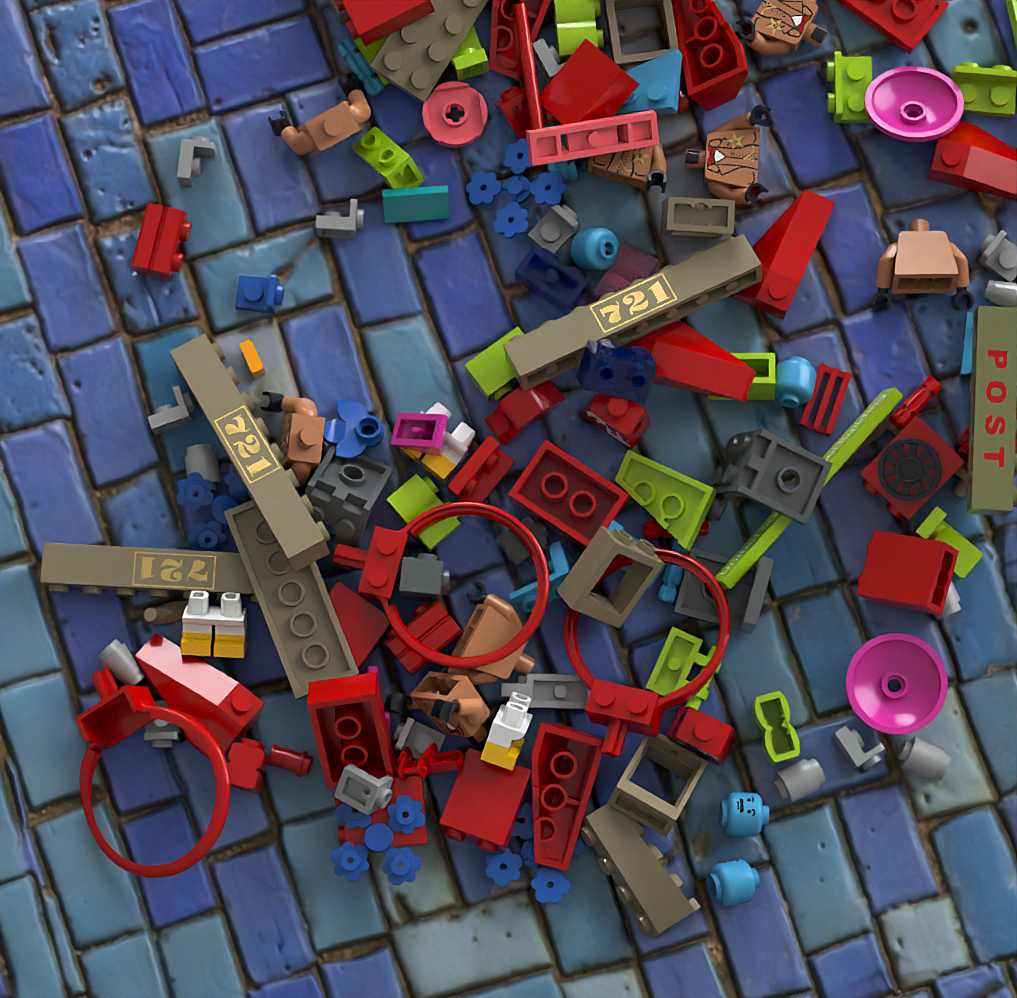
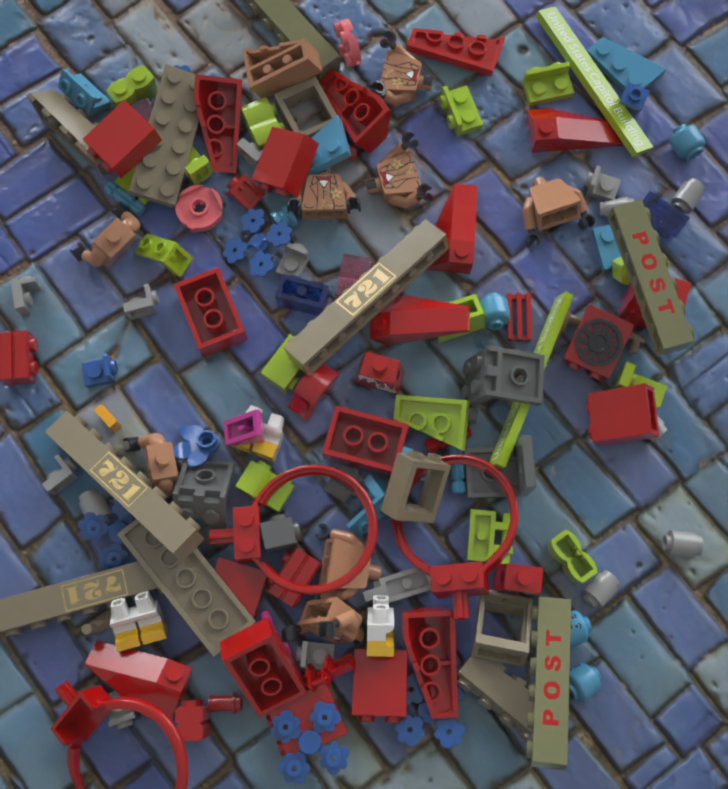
camera: 20 degrees left, 5 degrees down
light grey cone [96,639,145,686] -> none
light grey bracket [334,764,393,816] -> none
teal tile [382,185,450,223] -> none
red bracket [447,435,514,503] -> none
red bar [513,3,545,130] -> none
coral hinge [526,110,659,166] -> none
dark azure head [571,228,619,271] -> none
clear blue brick [576,339,658,403] -> none
dark tan window [660,196,735,239] -> none
light grey bracket [831,726,885,770] -> none
dark pink dish [845,633,948,735] -> none
dark pink dish [865,66,964,142] -> none
red axle [890,377,942,430] -> none
none -> red brick [173,267,248,358]
none -> olive brick [526,596,571,770]

